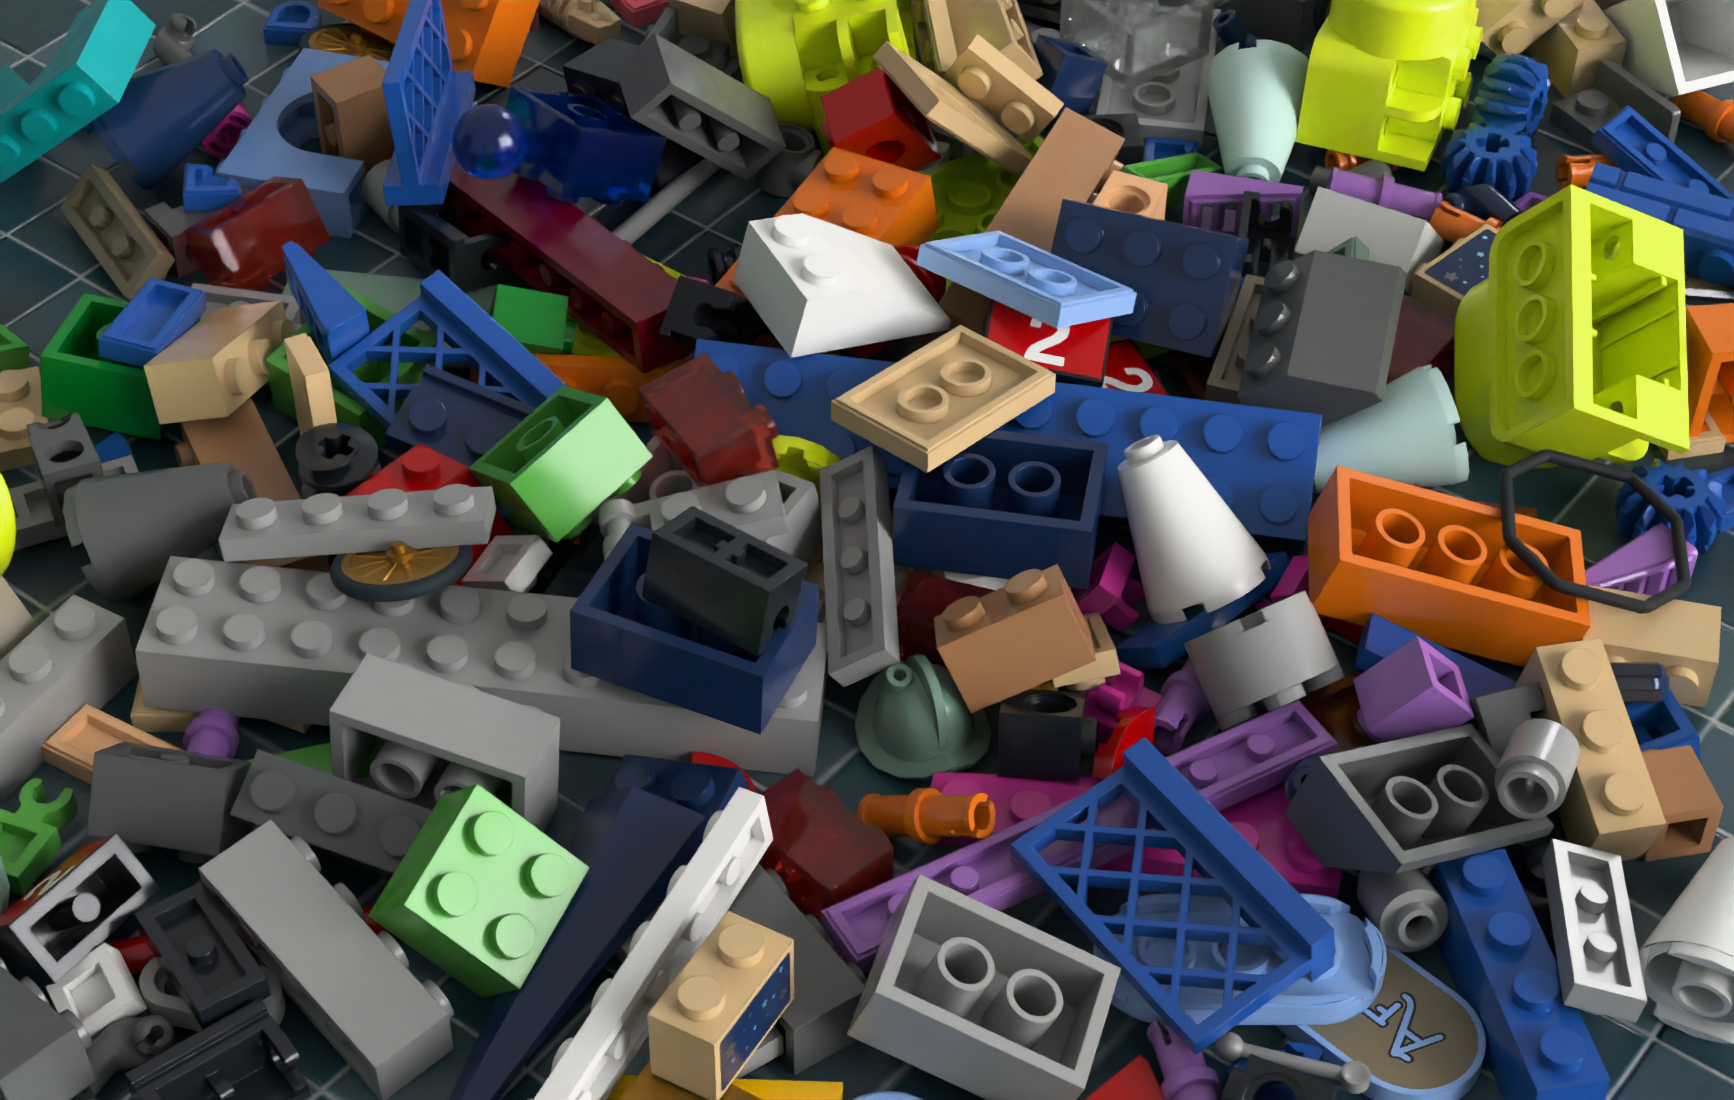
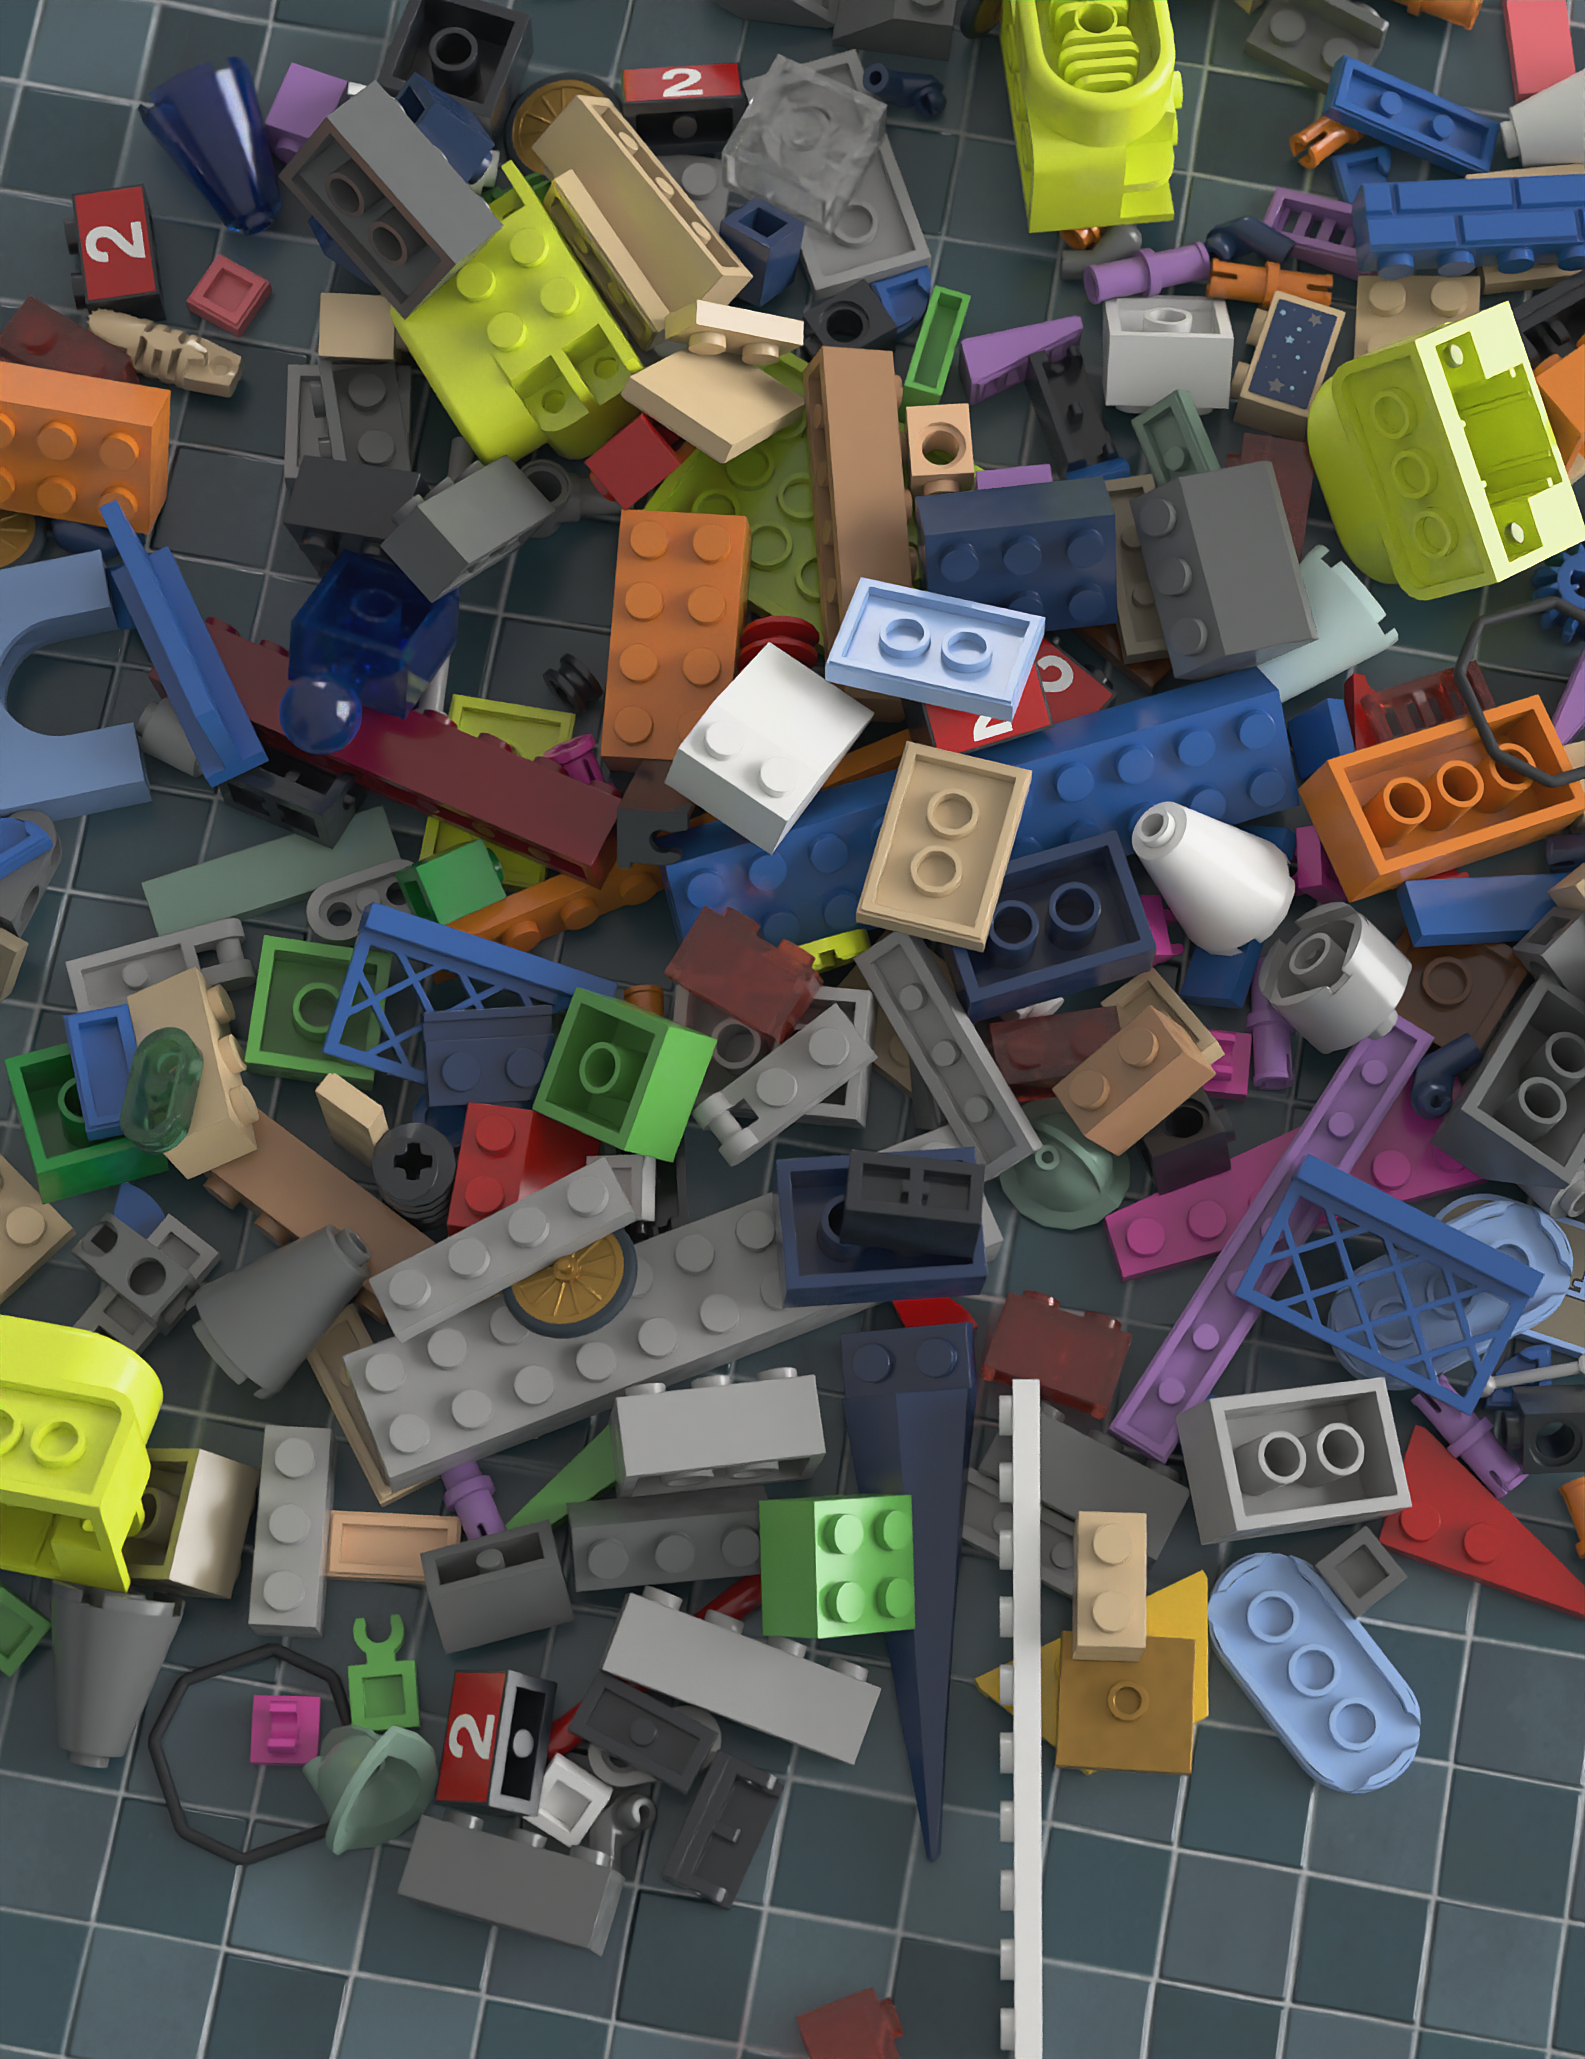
camera: 30 degrees left, 30 degrees up
clear red brick [183,176,331,292] -> none
blue slope [282,240,370,364] -> none
medium nougat brick [310,54,395,175] -> none
orange pin [857,788,996,844] -> none
red tile [1092,706,1155,779] -> none
light aqua cone [1206,39,1309,183] -> none
medium lavender brick [1353,636,1474,744] -> none
blue gear [1440,122,1538,201] -> none
blue gear [1472,54,1551,138] -> none
none -> clear green plate [120,1027,204,1155]

